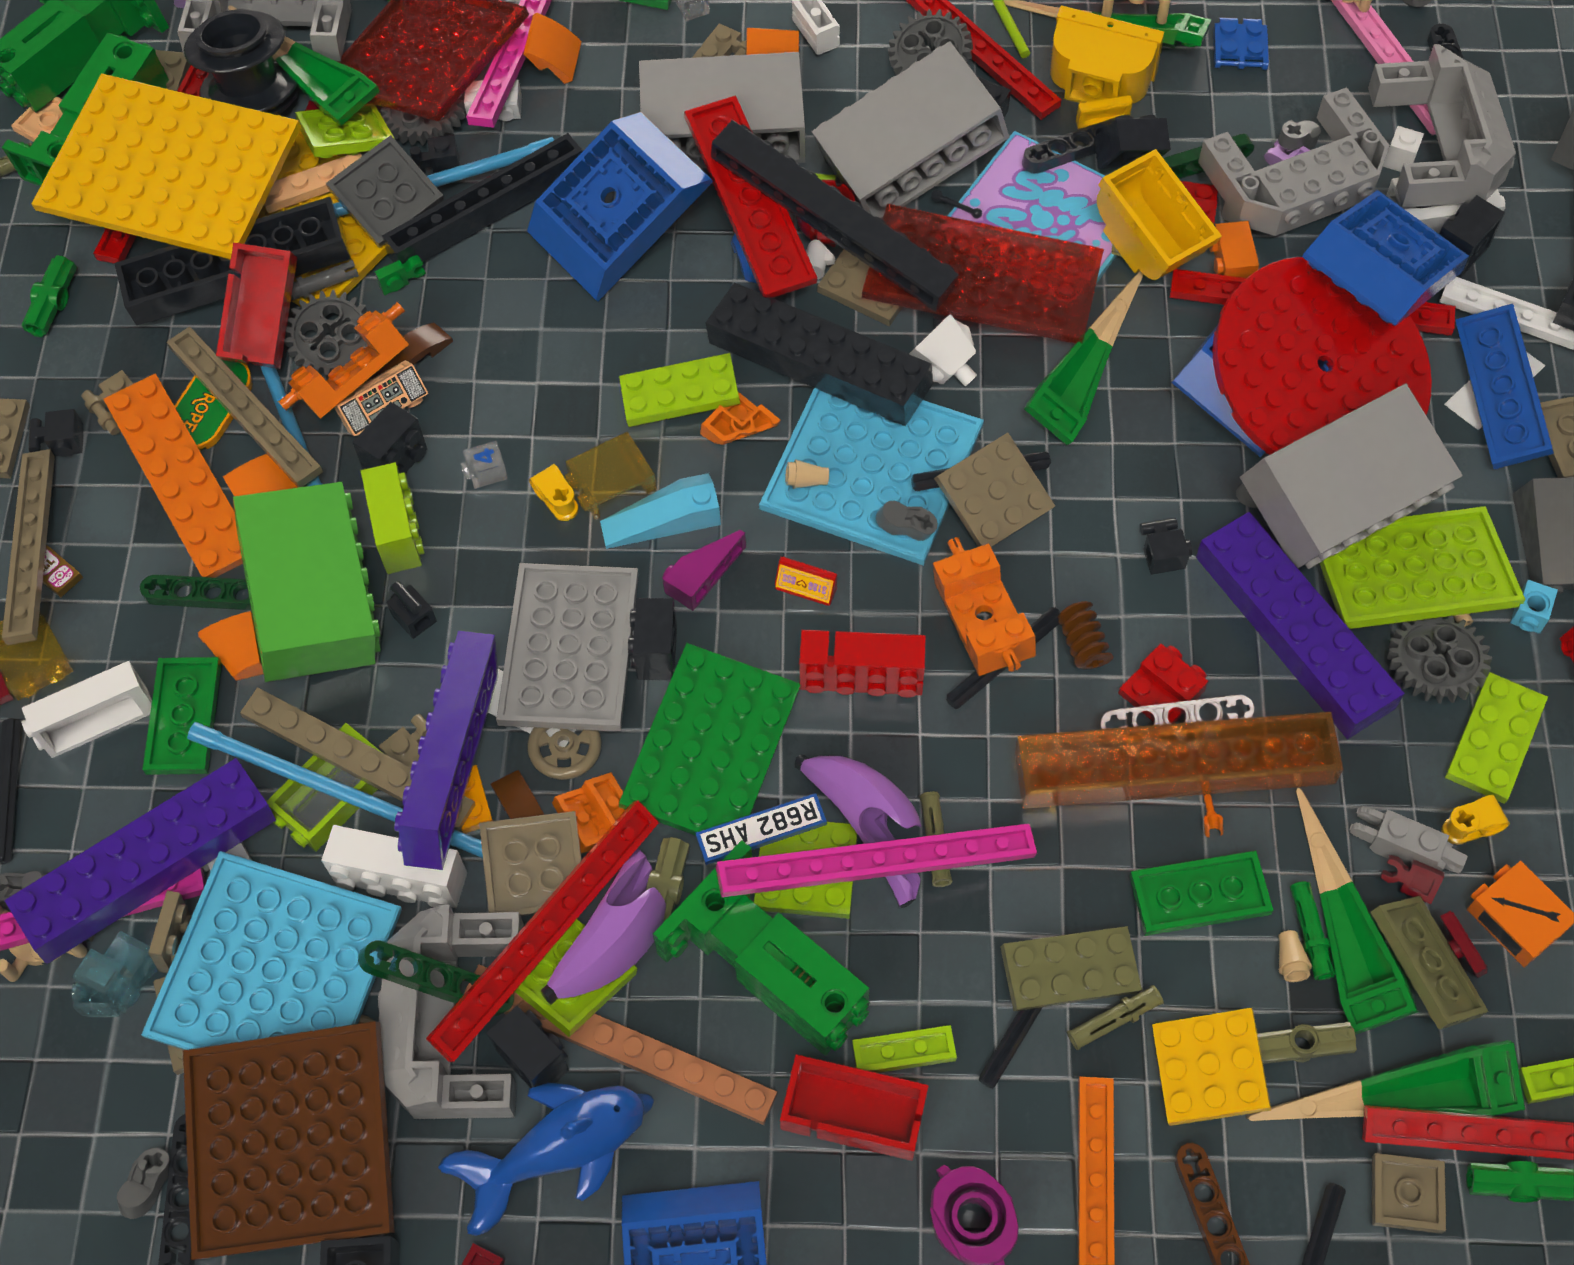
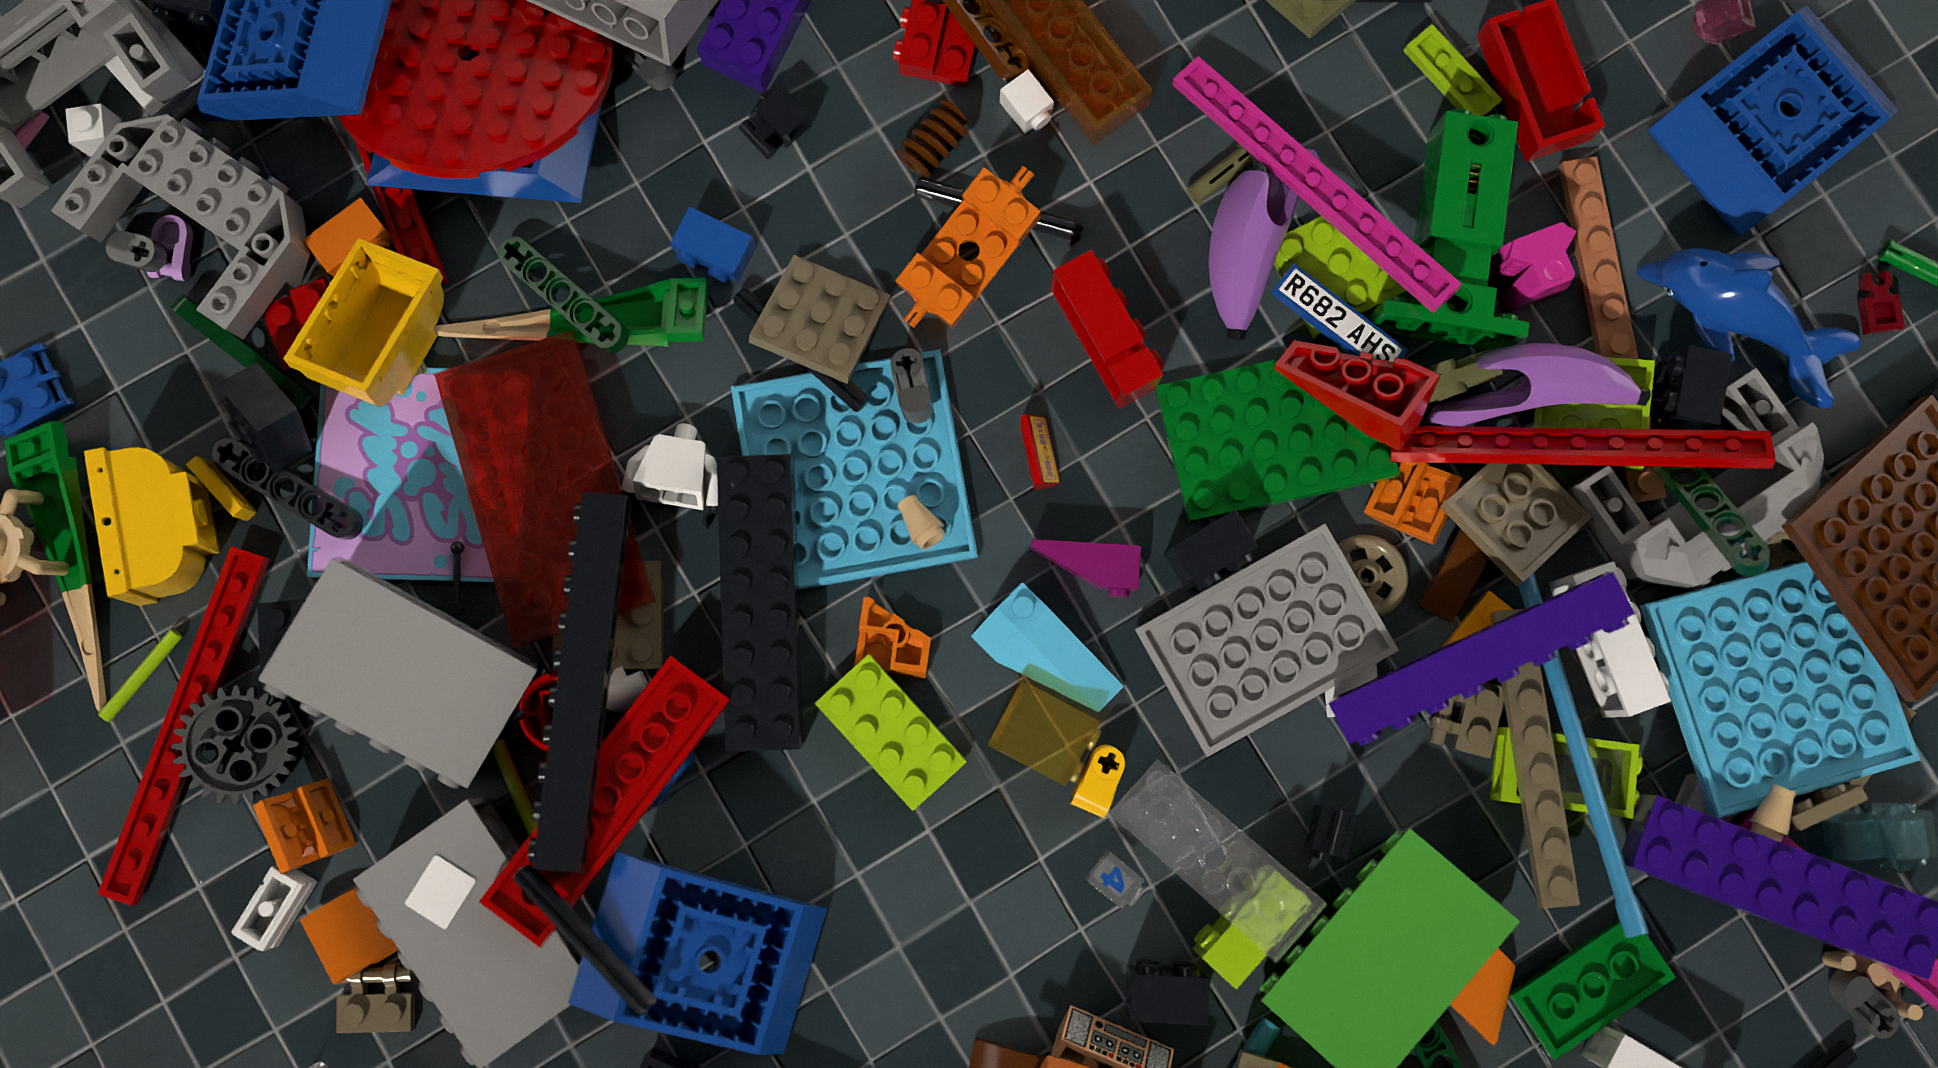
camera: 125 degrees left, 20 degrees up
none -> orange slope [253,778,357,874]
none -> white sticker [405,855,476,929]
none -> dark green beam [498,236,629,353]
none -> black axle [513,864,656,1015]
none -> blue brick [670,207,757,283]
none -> white brick [1000,69,1054,134]
none -> clear plate [1109,759,1327,963]
none -> red wedge [1274,340,1440,451]
none -> dark pink piece [1489,222,1576,312]
none -> tan cone [1749,784,1796,842]

